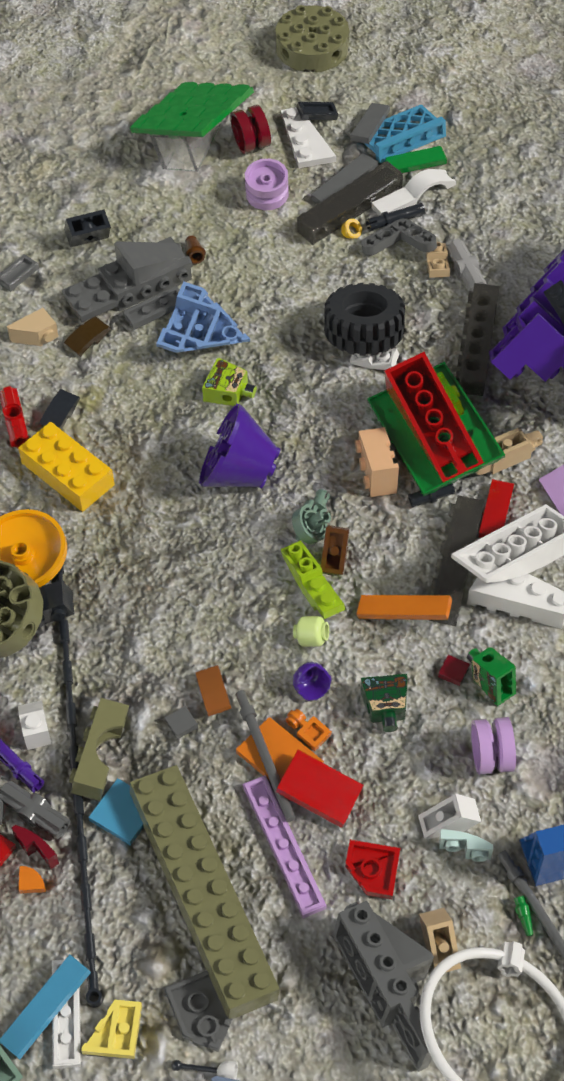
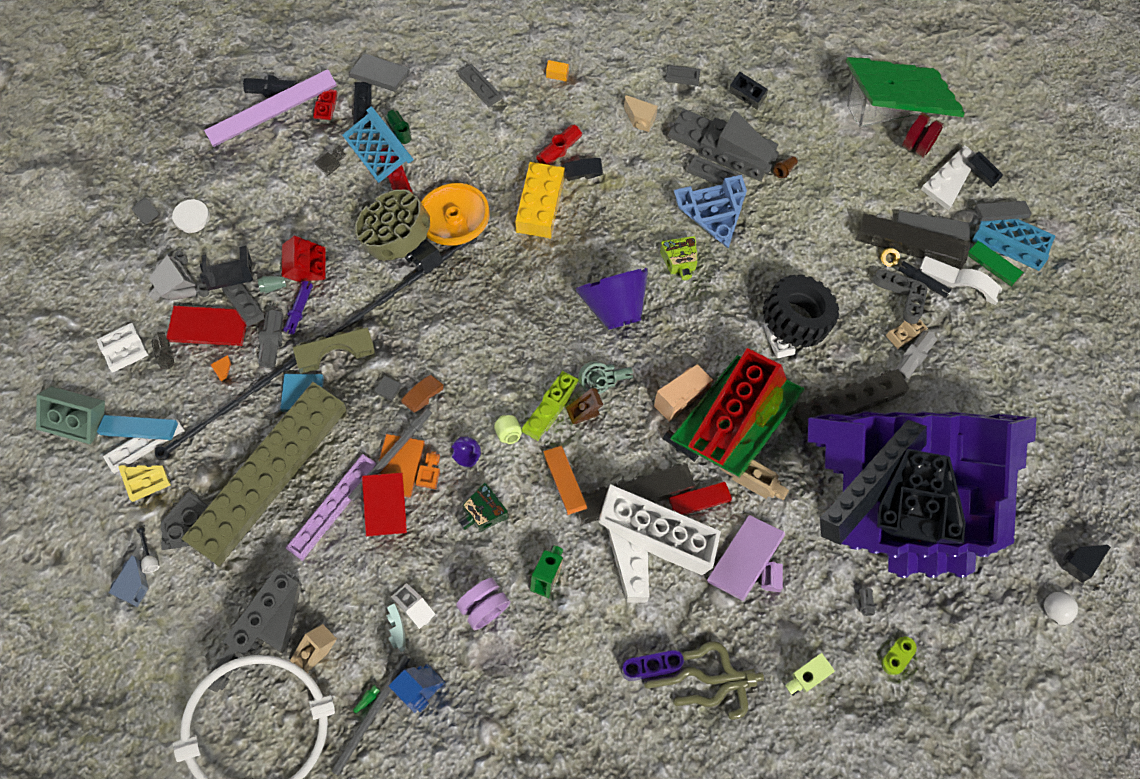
camera: 55 degrees right, 10 degrees up
dark red slope [11,825,59,869] -> none
white slope [18,700,52,750] -> none
dark brown slope [63,316,111,357] -> none
lavender wheel [245,159,289,210] -> none
olive brick [275,5,350,72] -> none
red plate [345,839,400,900] -> none
dark red tile [438,655,470,687] -> none

